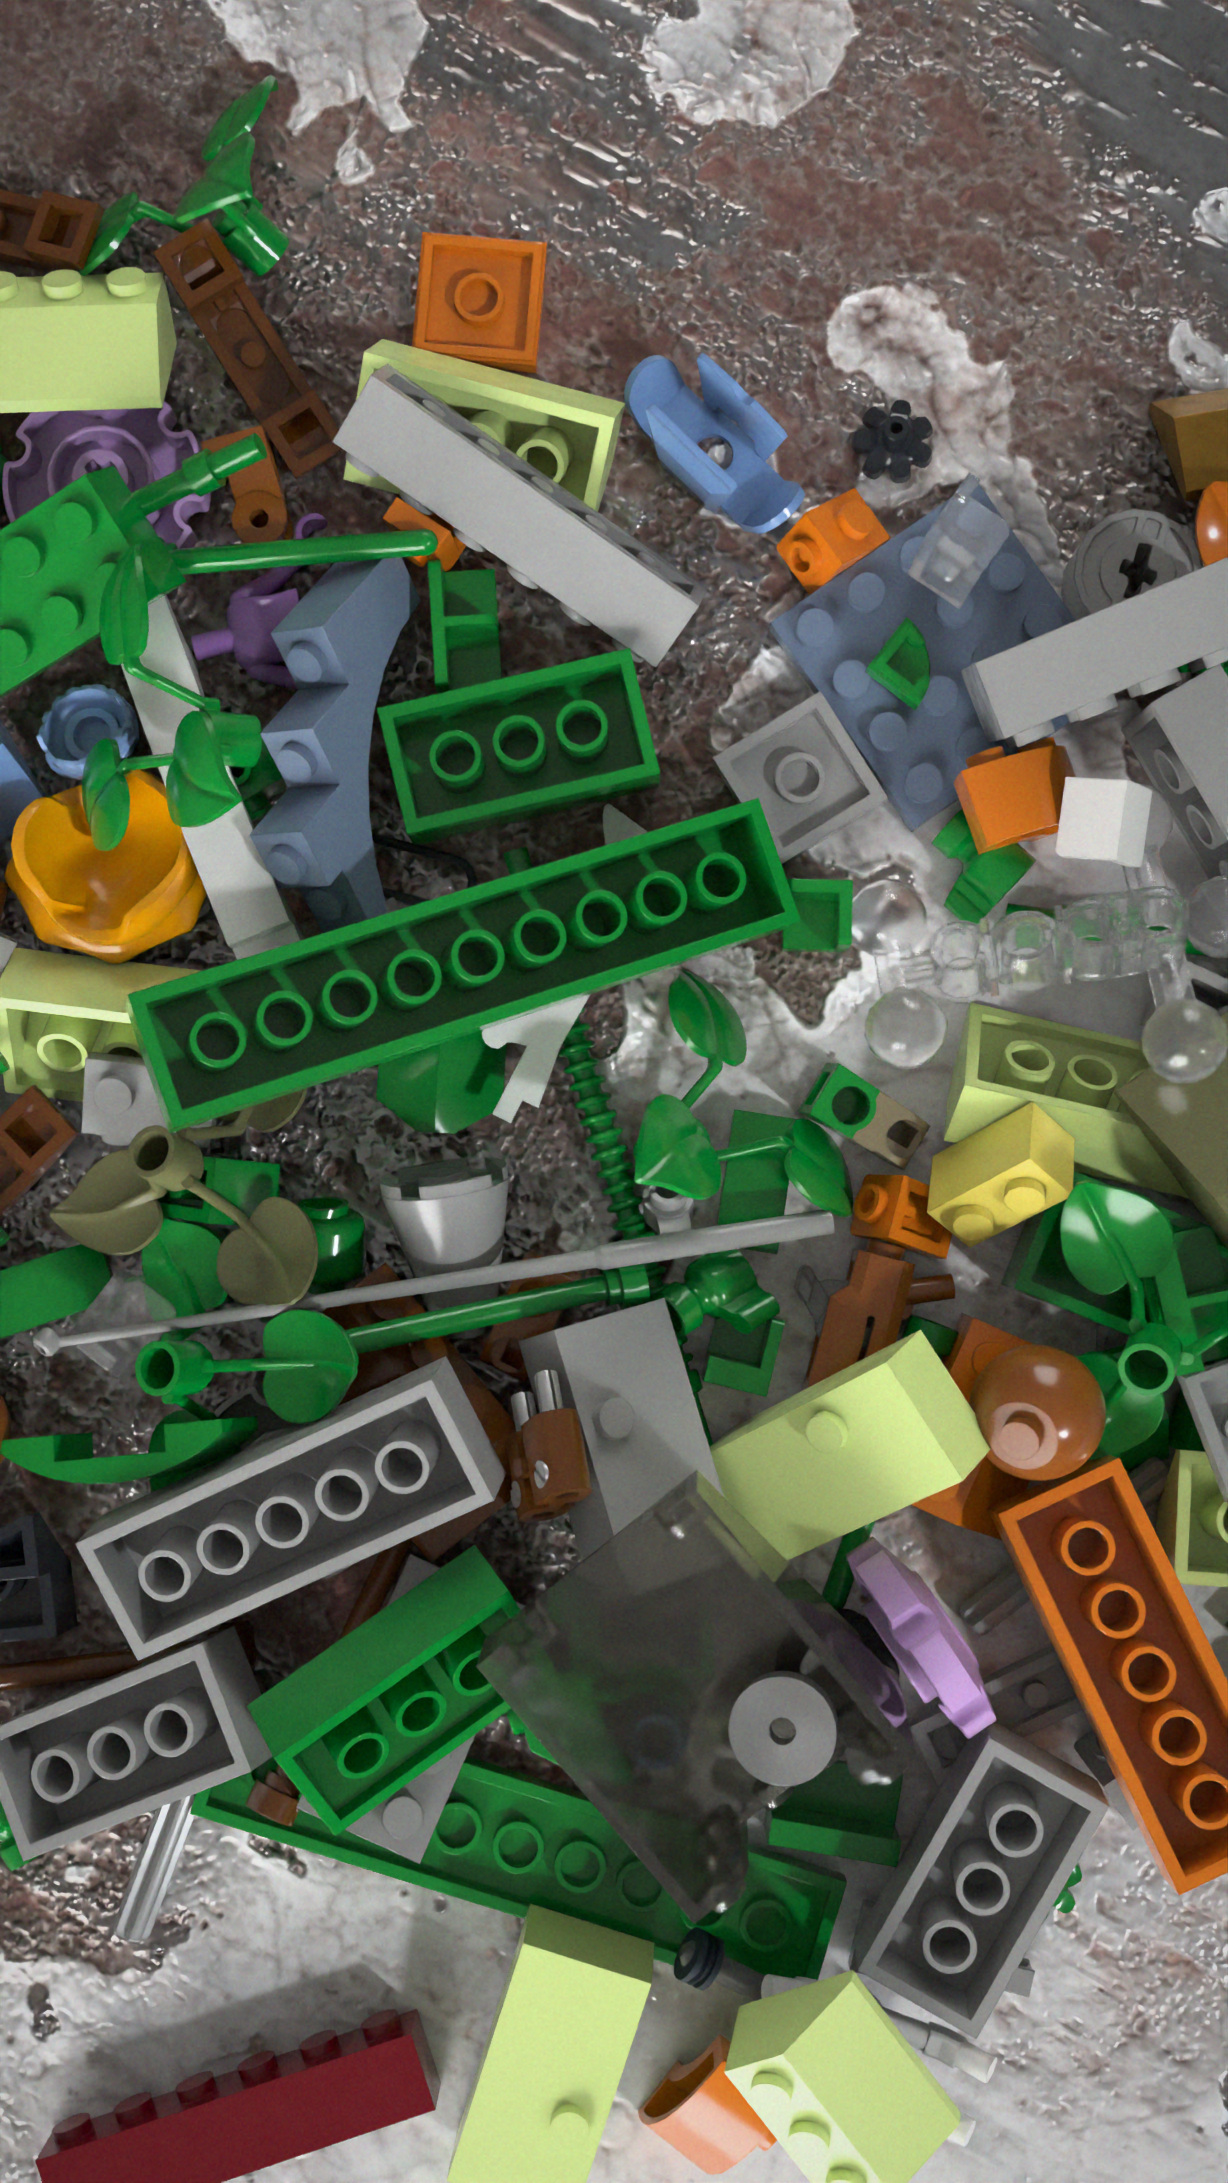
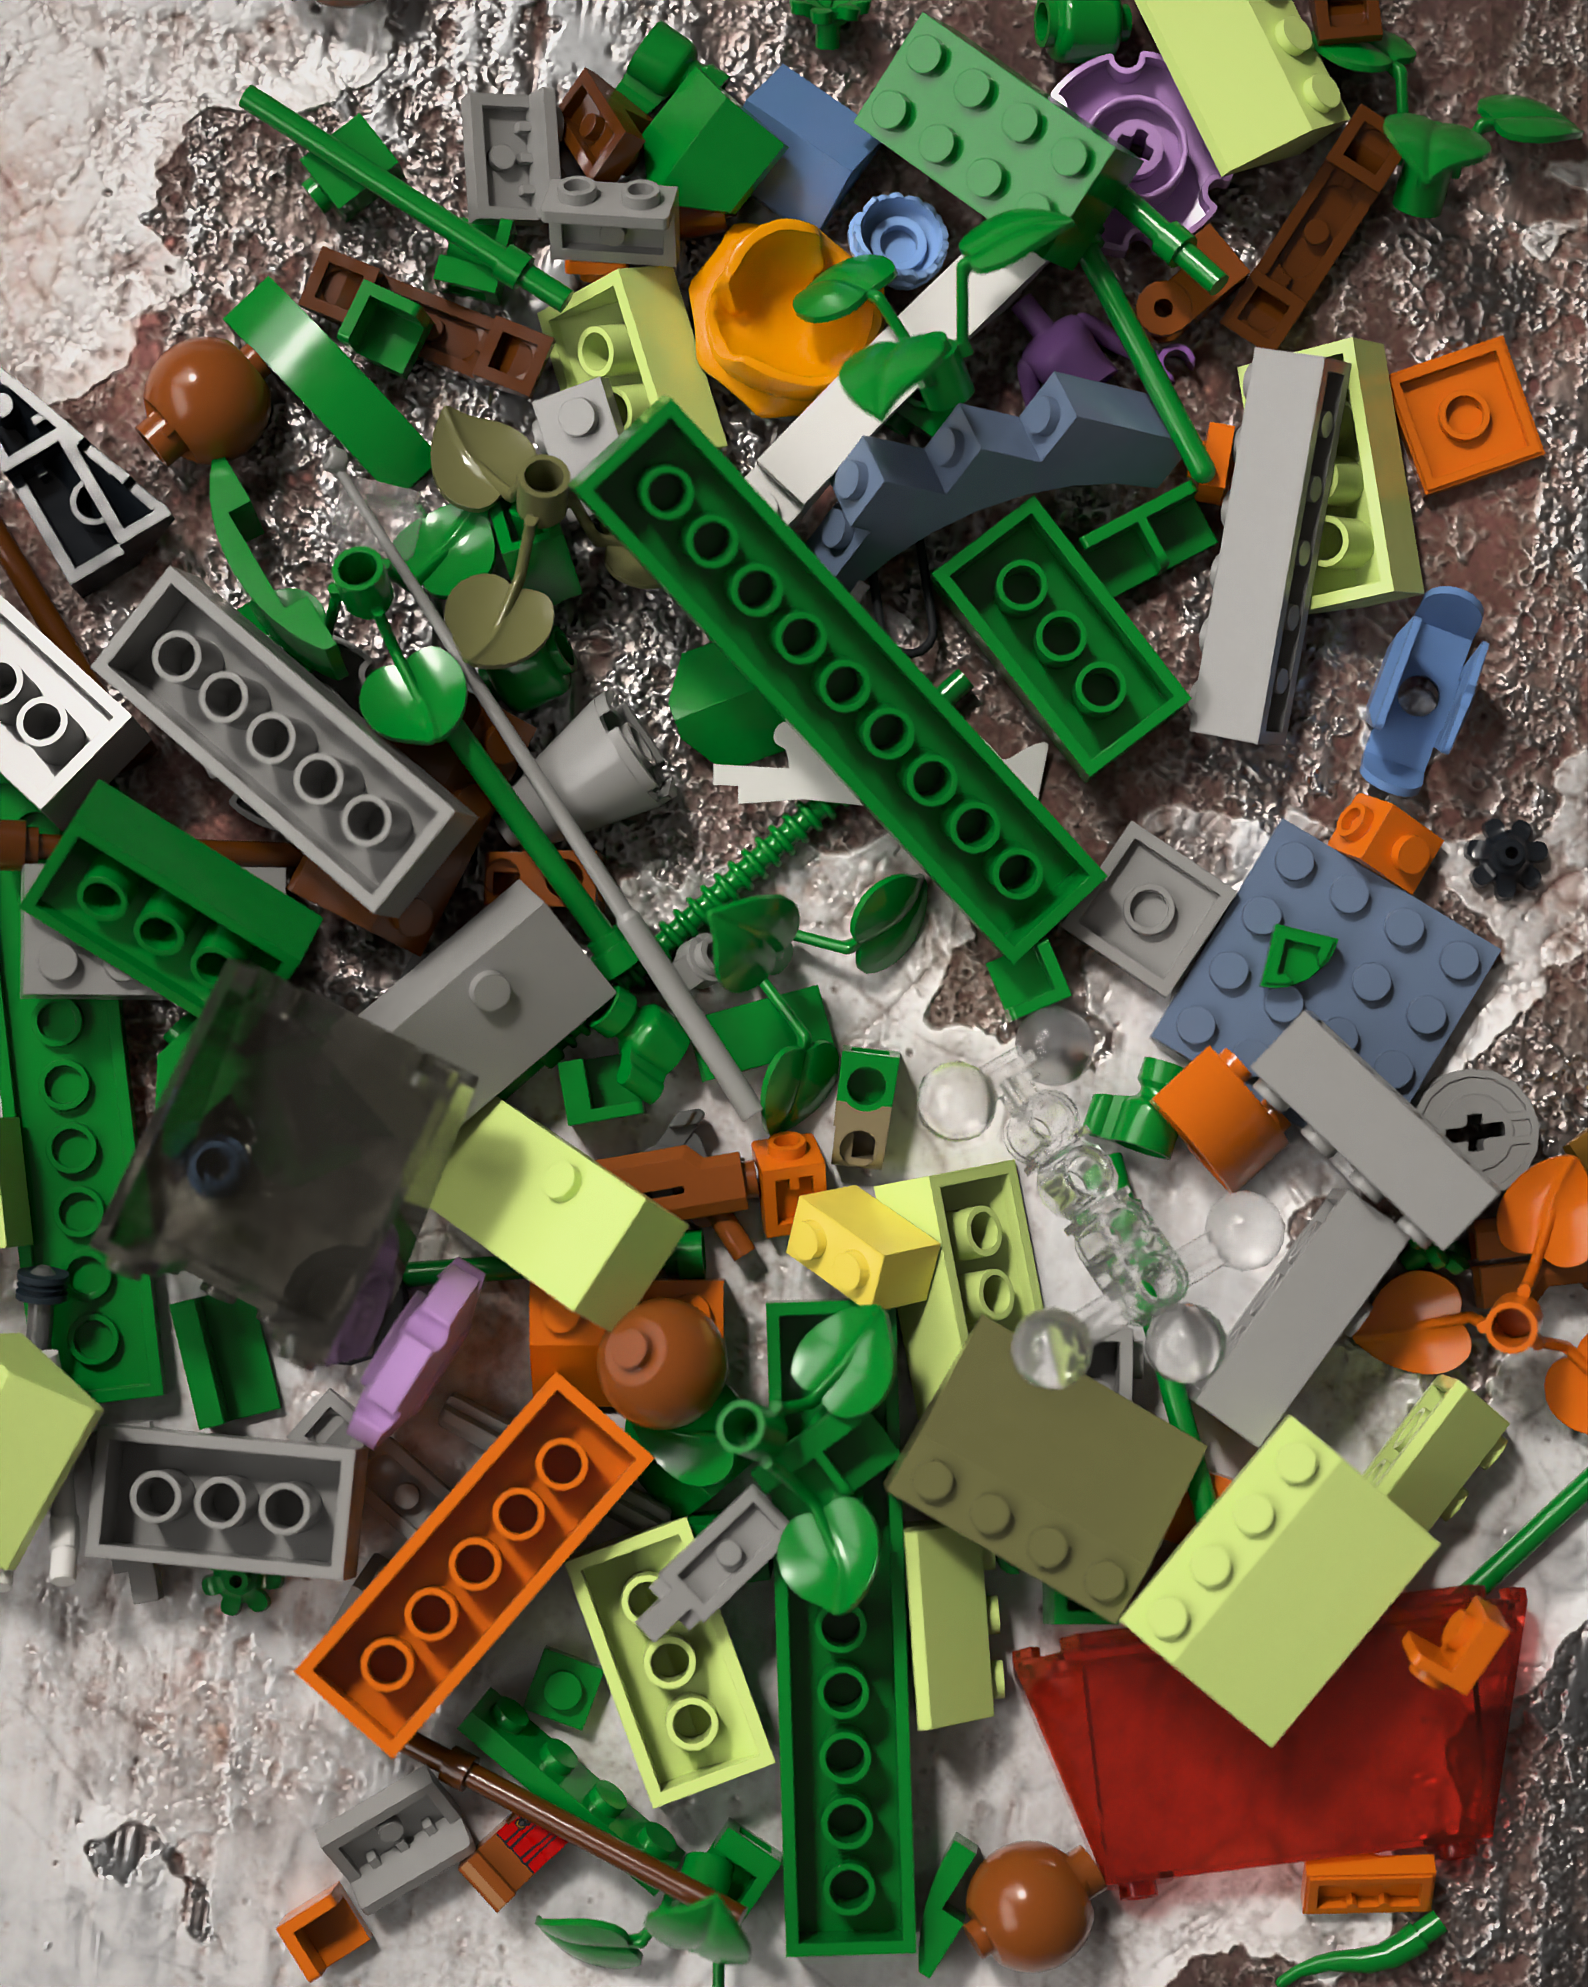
camera: 70 degrees right, 0 degrees up
reddish brown piece [505,1370,593,1523] -> none
light grey piece [728,1671,838,1786] -> none
clear panel [907,472,1010,609] -> none
white panel [1055,777,1152,867] -> none

